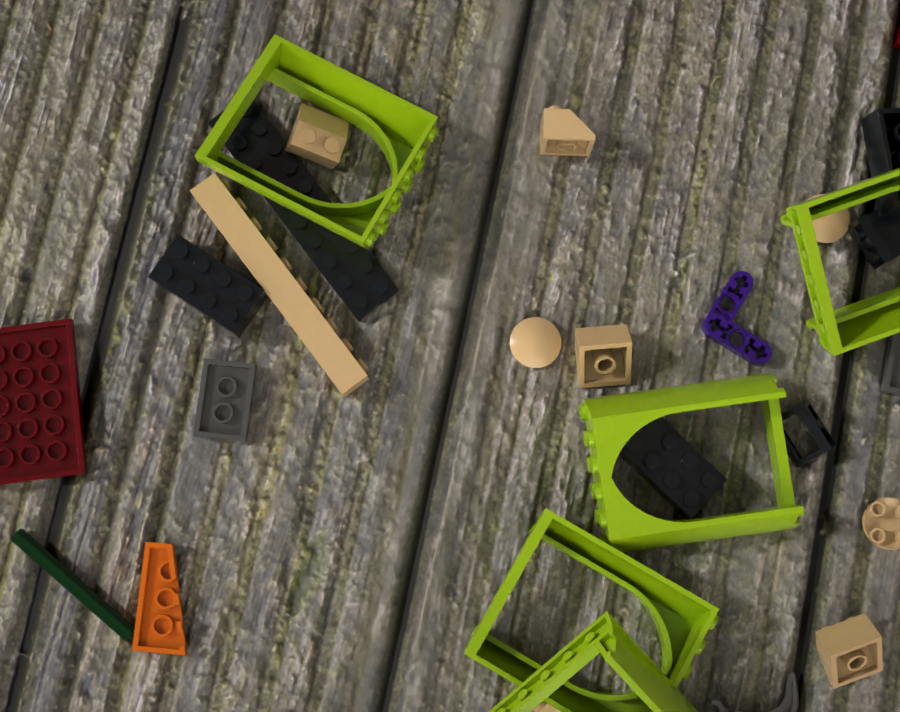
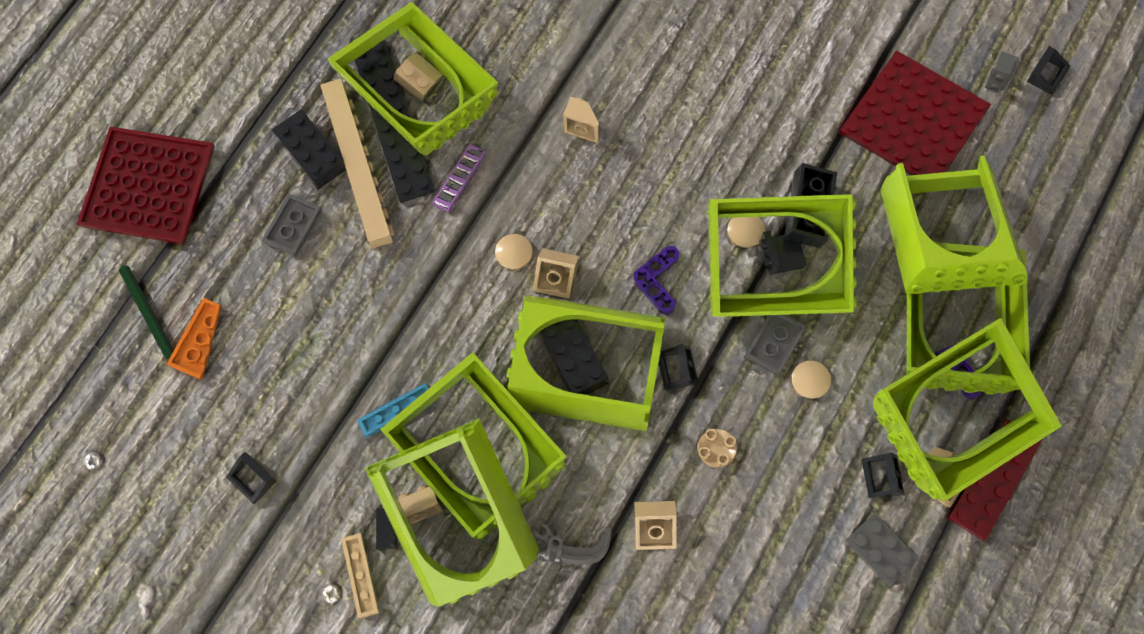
camera: 25 degrees right, 10 degrees down
none -> dark azure tile [357,383,436,438]
none -> tile [432,144,486,213]

